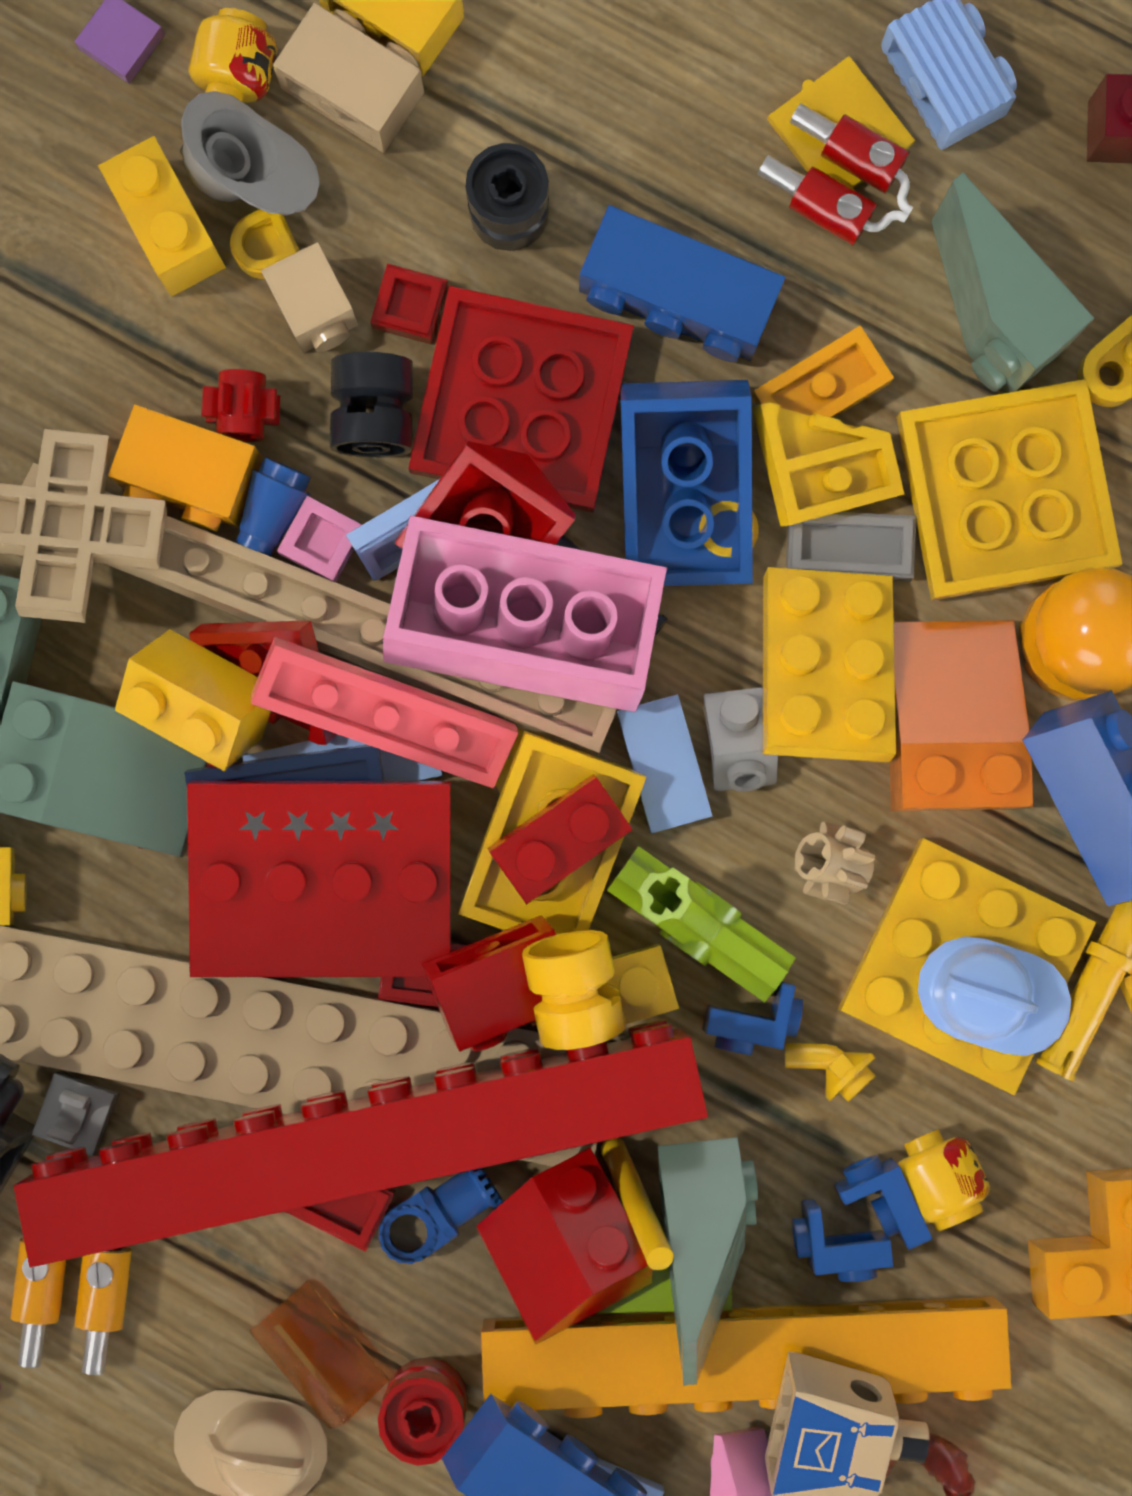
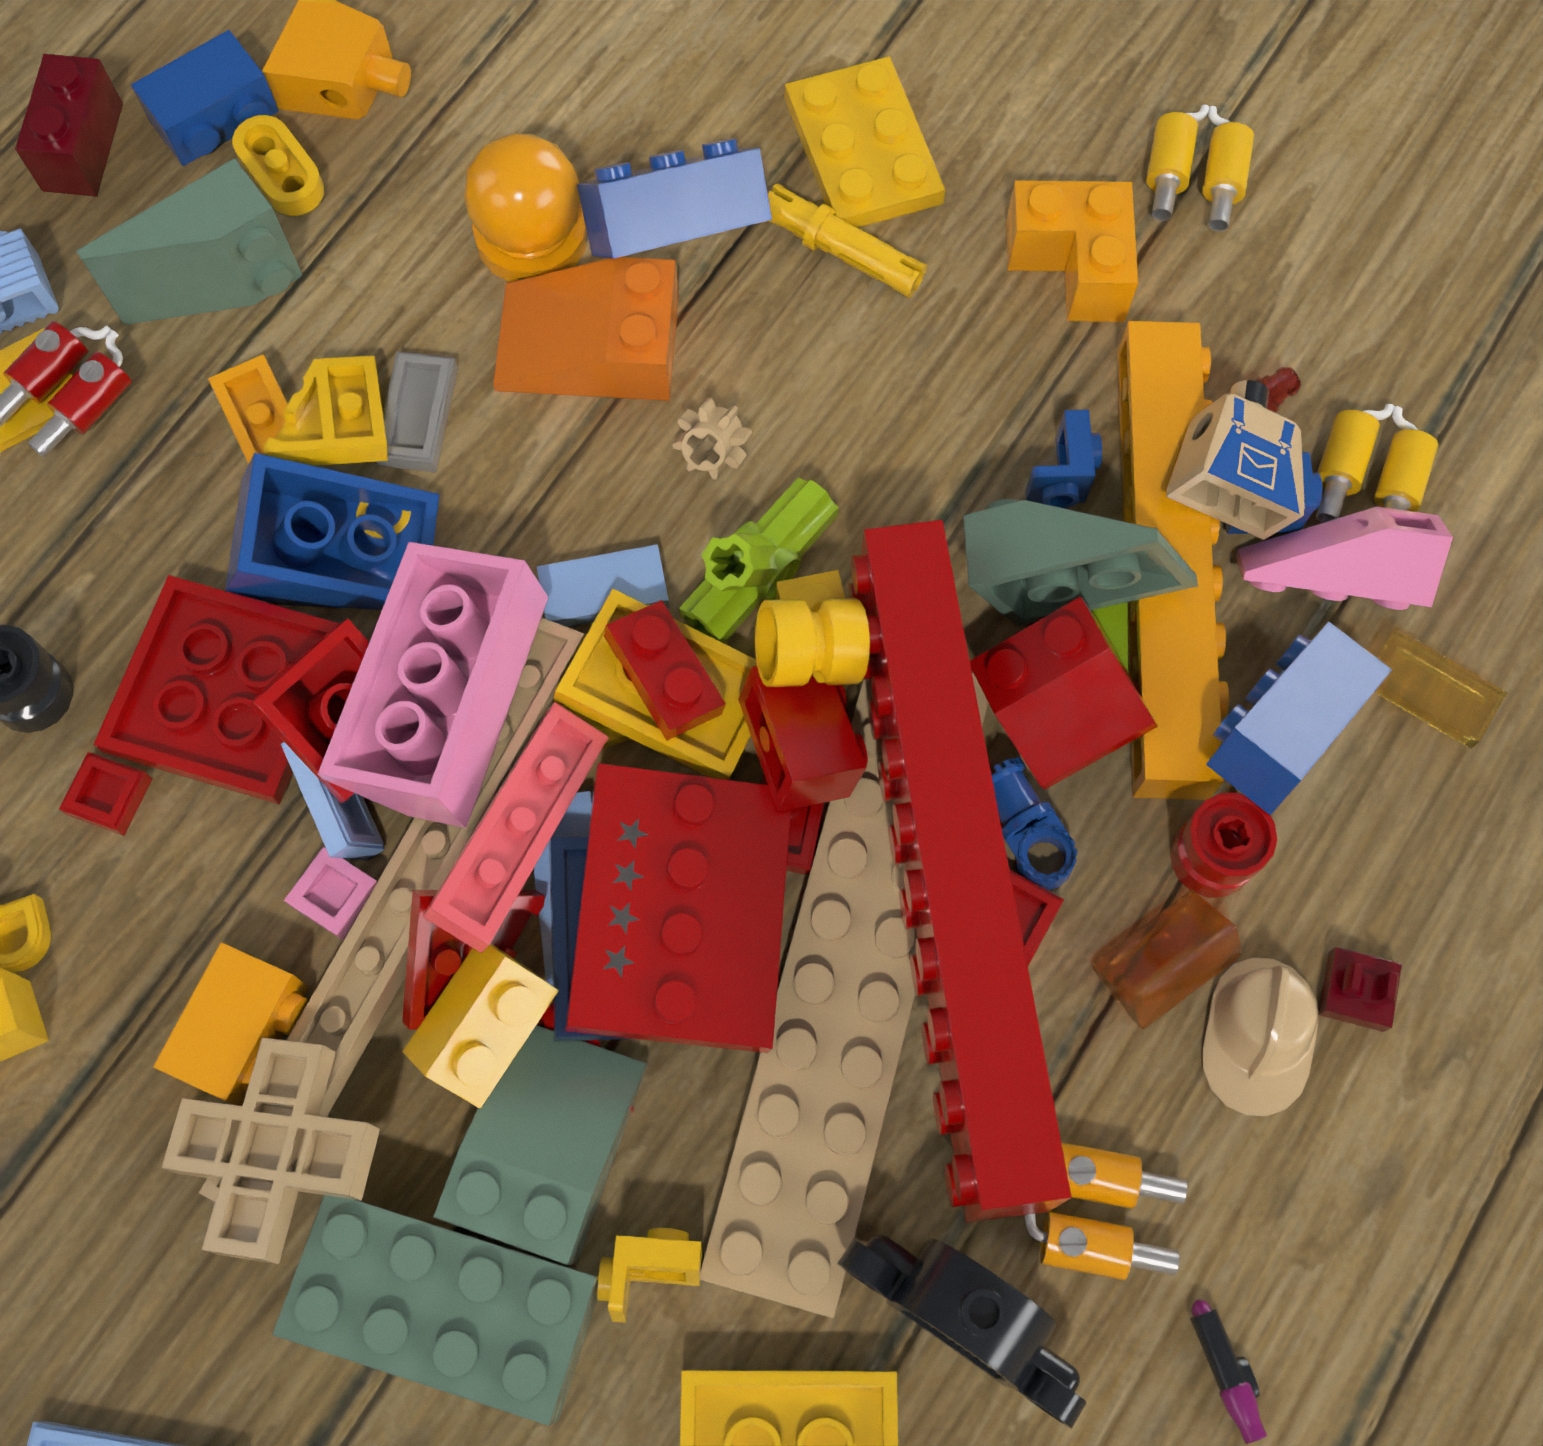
camera: 85 degrees left, 15 degrees down
light grey tile [32,1071,120,1156] -> none
red gear [201,369,281,442] -> none
blue cone [236,457,311,556] -> none
tan brick [261,242,358,353] -> none
black wheel [330,352,413,458] -> none
blue brick [579,205,785,362] -> none
yellow bar [600,1138,674,1270] -> none
blue bracket [702,982,803,1055] -> none
light grey bracket [704,687,778,792] -> none
yellow plate [763,567,896,763] -> none
yellow plate [785,1043,876,1102] -> none
blue bracket [834,1155,932,1250] -> none
yellow plate [838,838,1096,1096] -> none
yellow plate [896,379,1123,601] -> none
yellow head [897,1129,990,1232] -> none
light blue piece [918,936,1071,1056] -> none

